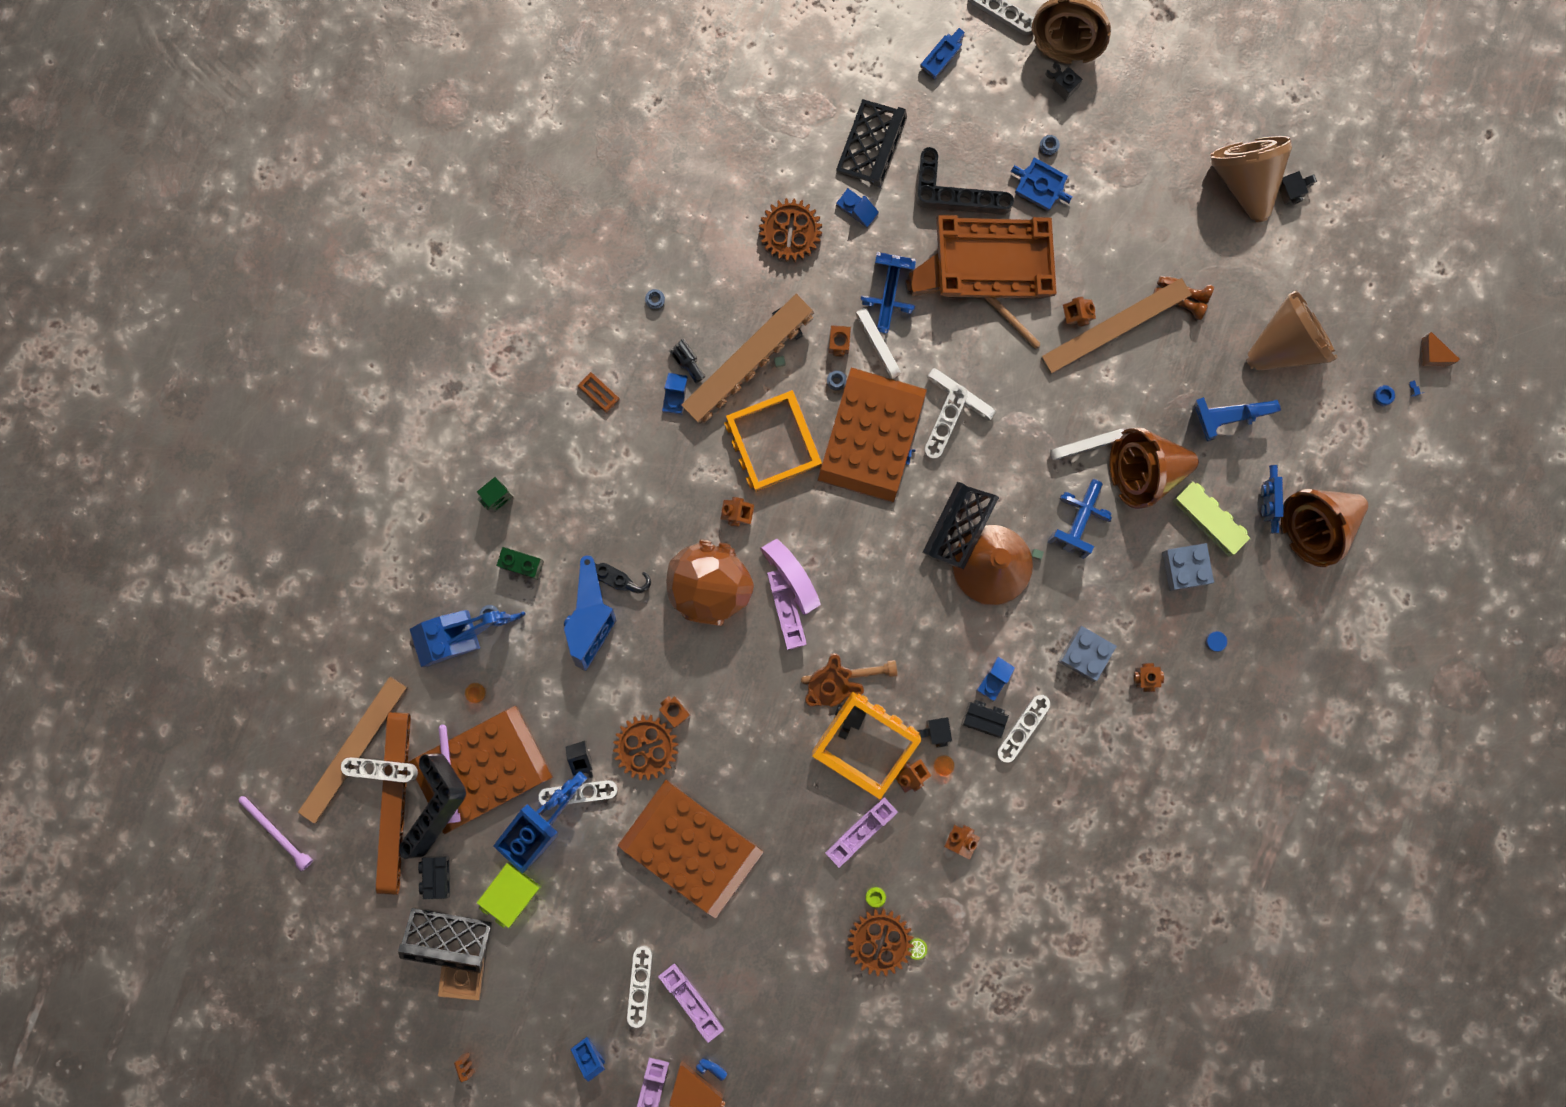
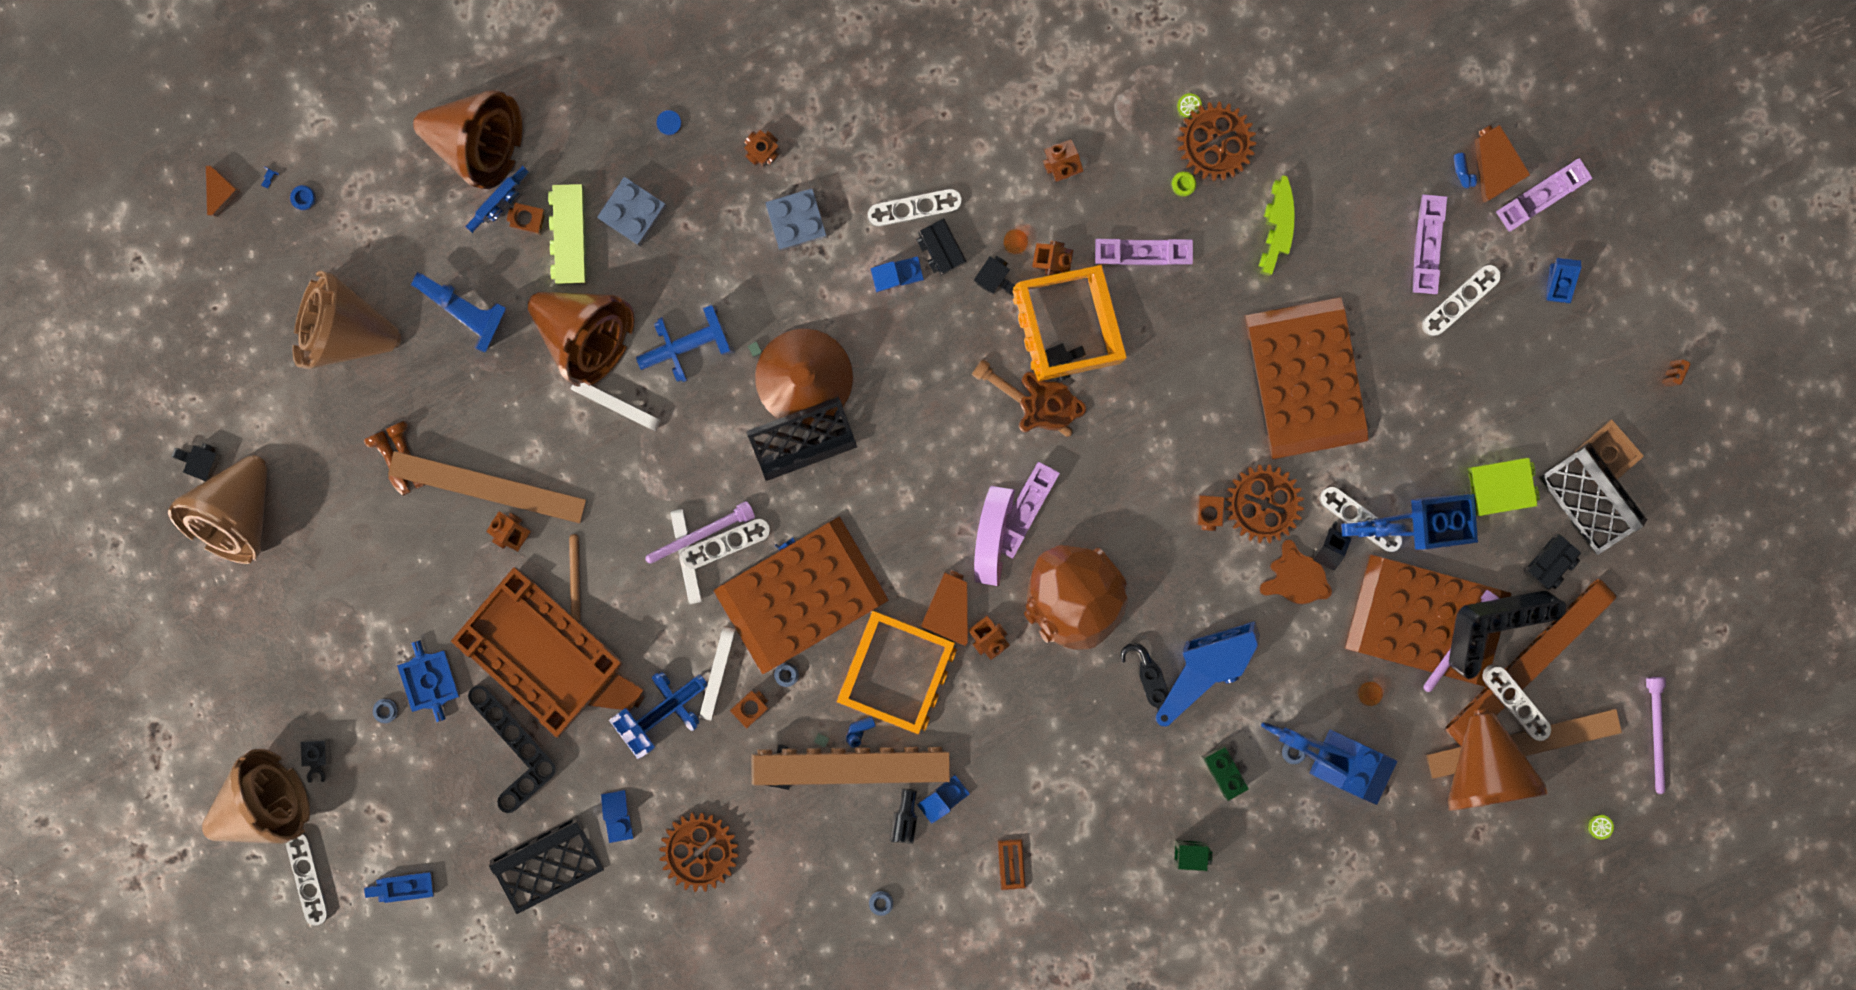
camera: 135 degrees left, 5 degrees up
none -> dark orange brick [507,203,546,235]
none -> lavender piece [645,501,755,564]
none -> blue arm [846,716,876,748]
none -> dark orange slope [921,570,968,646]
none -> lime slope [1258,175,1295,276]
none -> dark orange tile [1259,540,1332,604]
none -> dark orange cone [1447,709,1547,811]
none -> lime tile [1588,814,1614,840]

